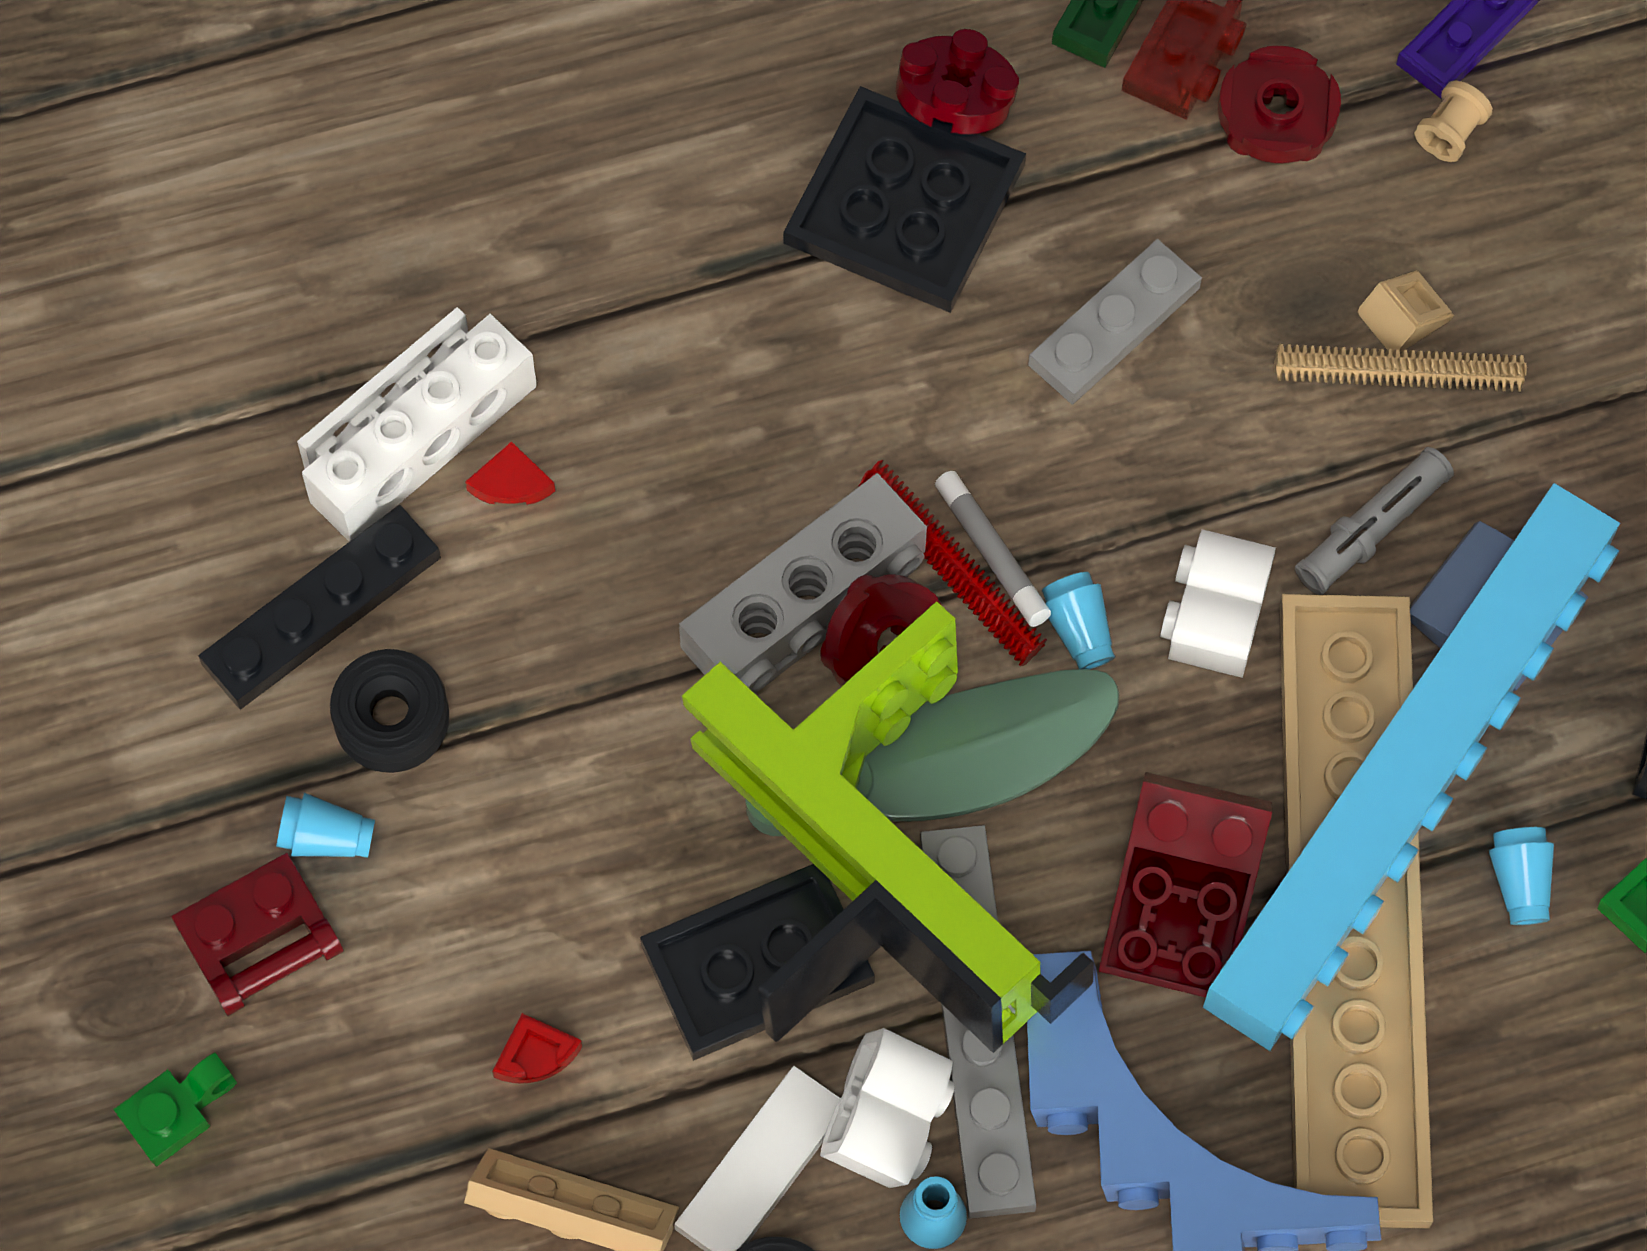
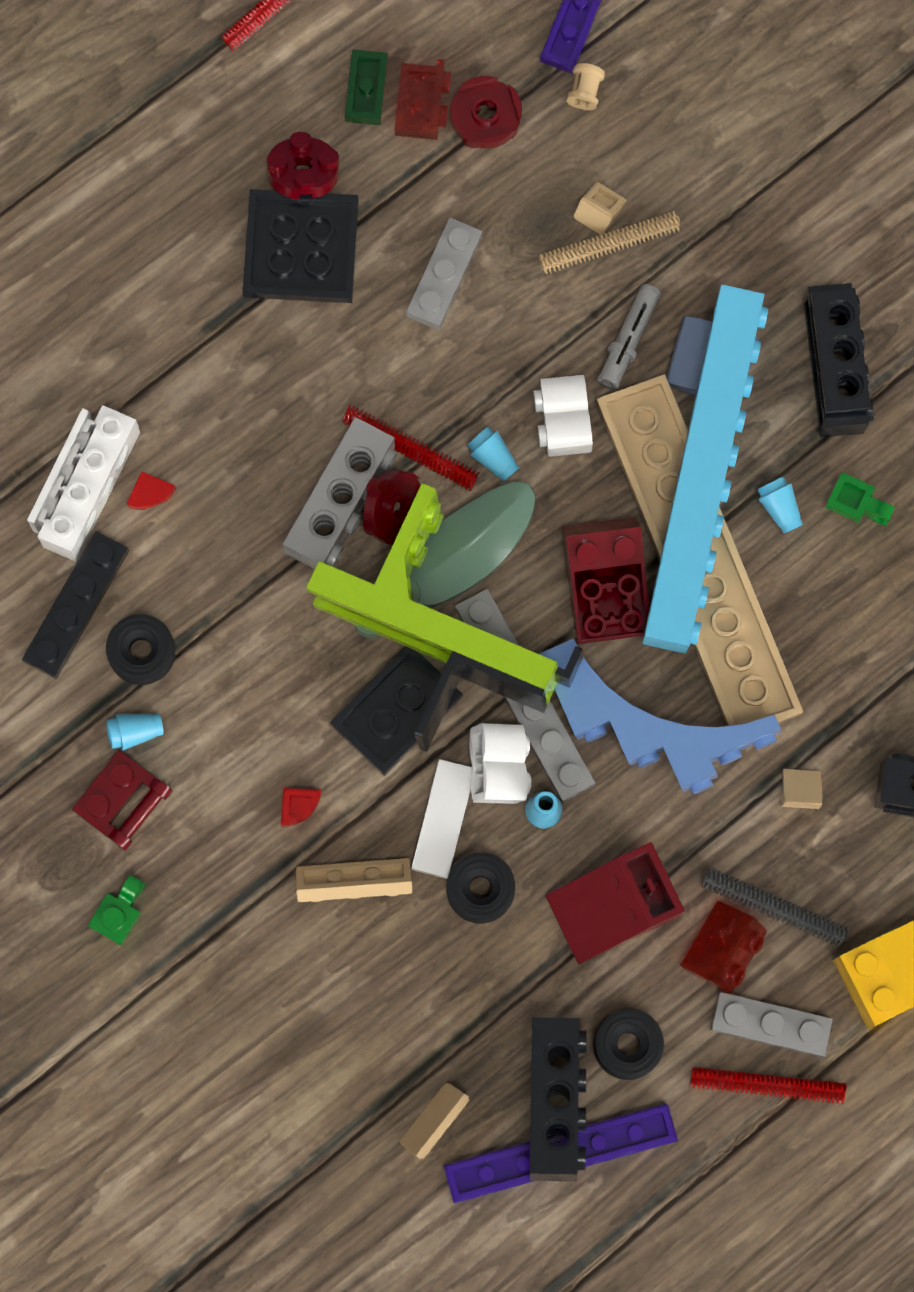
camera: 25 degrees left, 10 degrees up
light grey bar [935,471,1051,627] -> none

